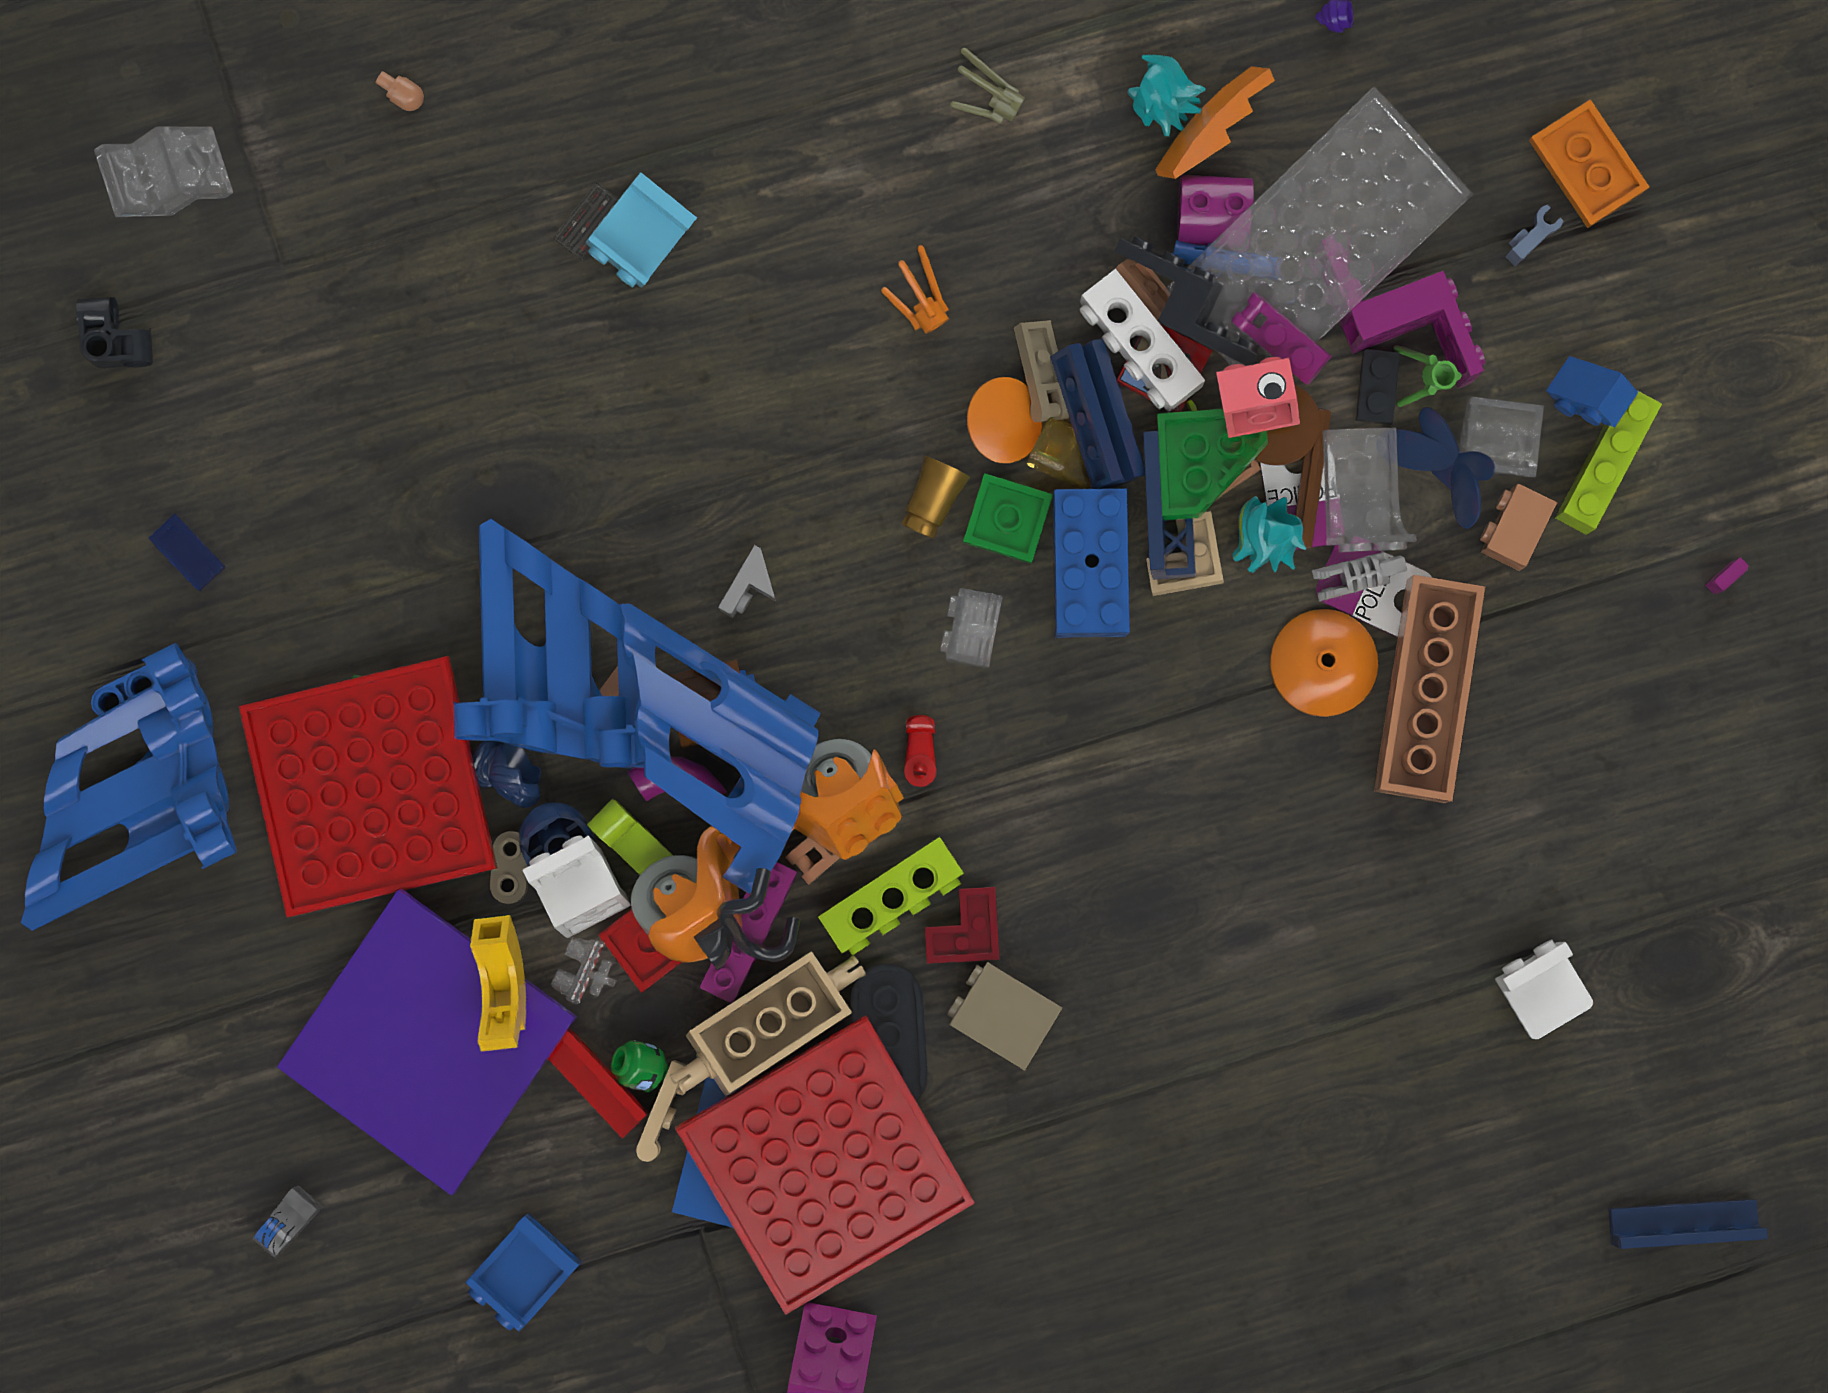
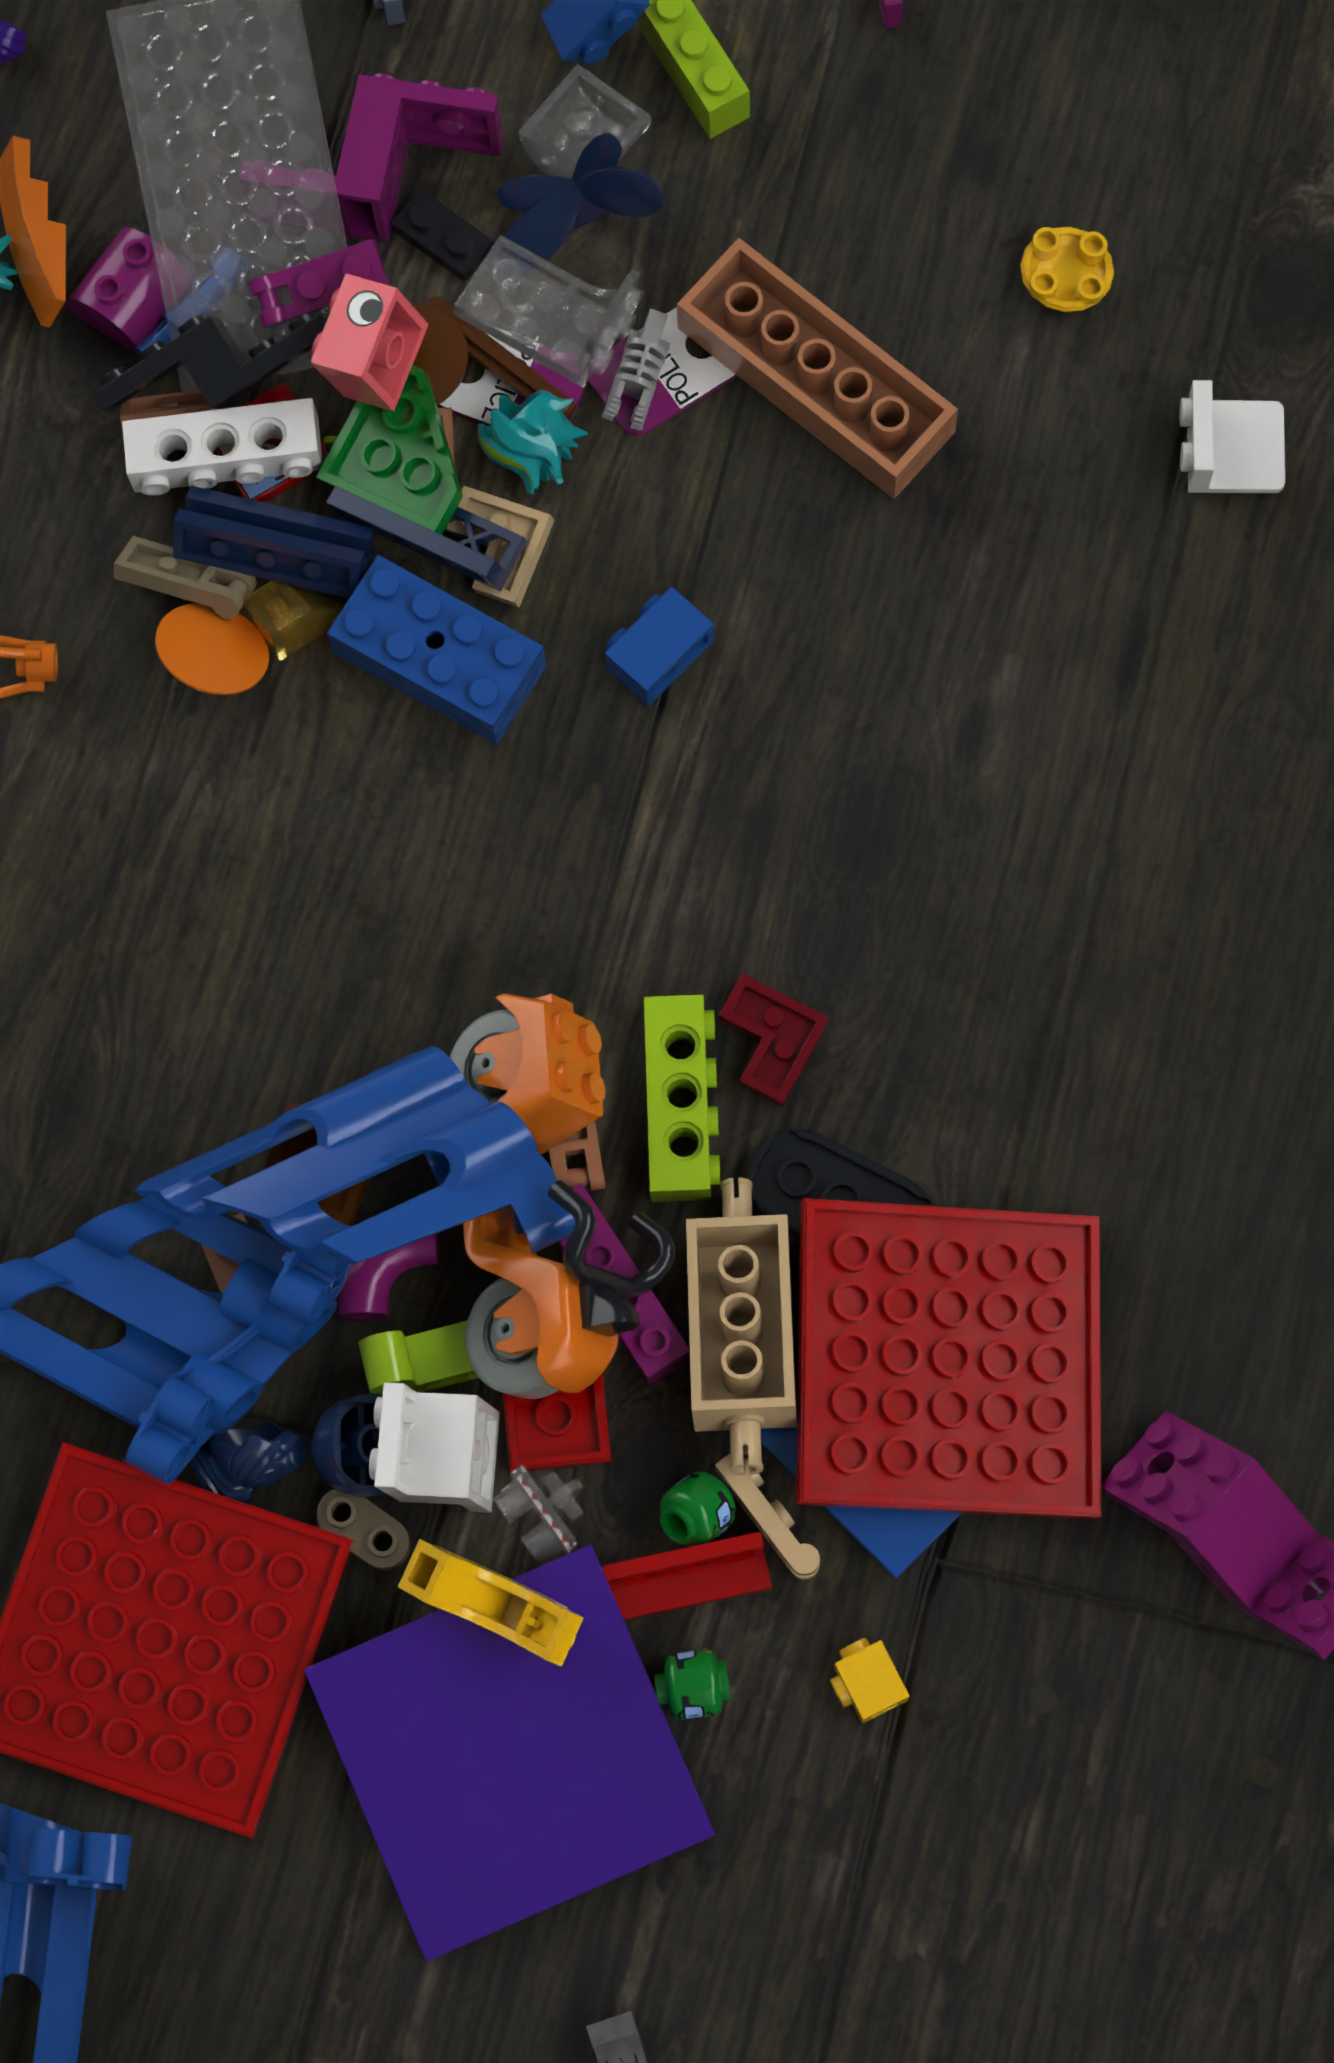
camera: 50 degrees left, 10 degrees down
blue panel [465,1213,582,1332] -> none
light grey slope [718,545,776,618] -> none
pearl gold plant [902,456,970,539] -> none
red piece [904,715,936,787] -> none
clear brick [941,588,1003,669] -> none
dark tan panel [947,962,1062,1070] -> none
green plate [963,473,1053,564] -> none
orange dish [1270,609,1378,717] -> none
bright green plant [1393,345,1461,407] -> none
nougat brick [1480,484,1557,571] -> none
none -> blue brick [605,587,715,707]
none -> green head [654,1649,731,1720]
none -> yellow brick [830,1638,910,1724]
none -> yellow dish [1020,227,1114,312]

